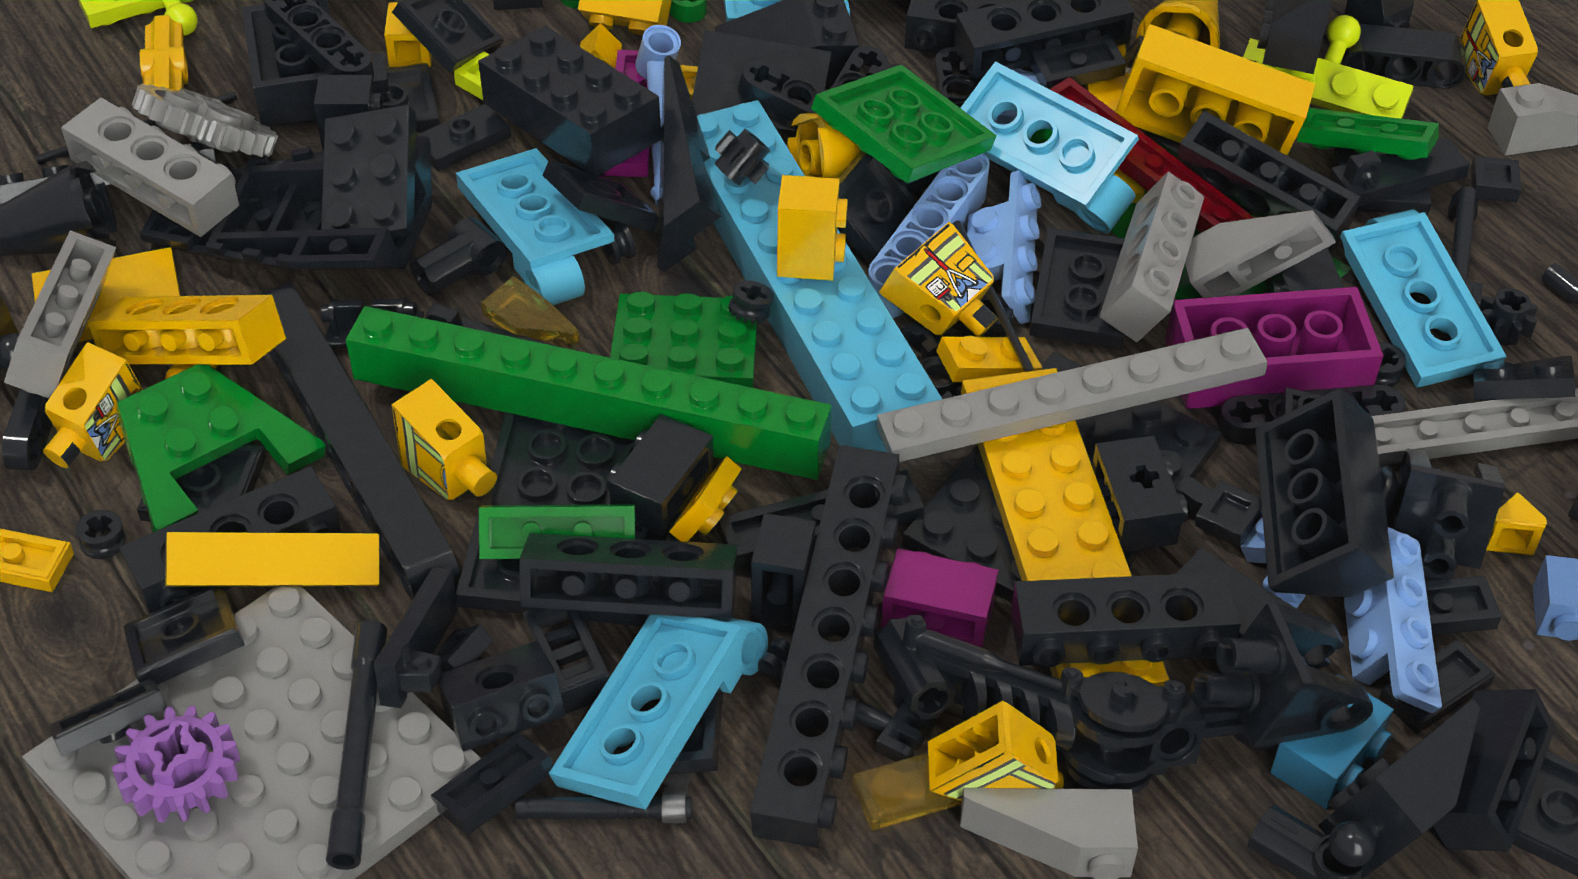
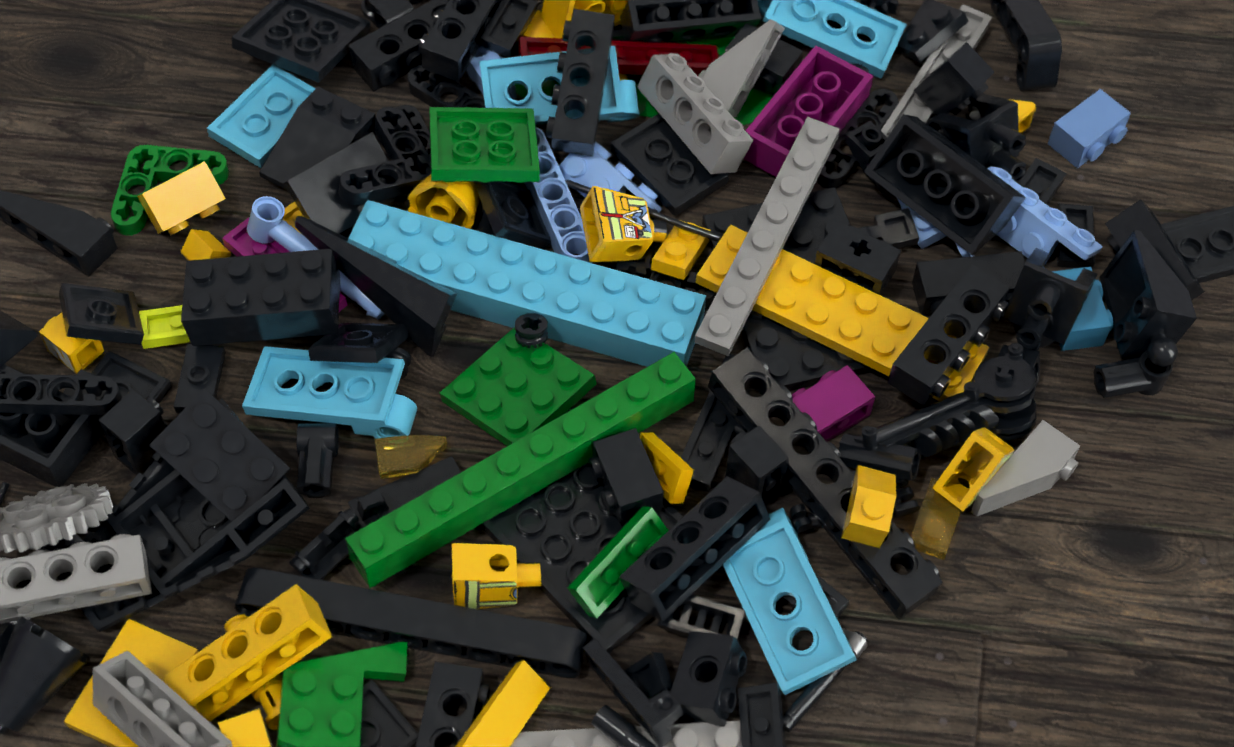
camera: 50 degrees left, 10 degrees up
black gear [715,128,770,185] -> none
yellow brick [777,175,848,281] -> none
none -> black brick [546,9,615,156]
none -> yellow slope [841,465,896,548]
none -> black brick [913,42,995,116]

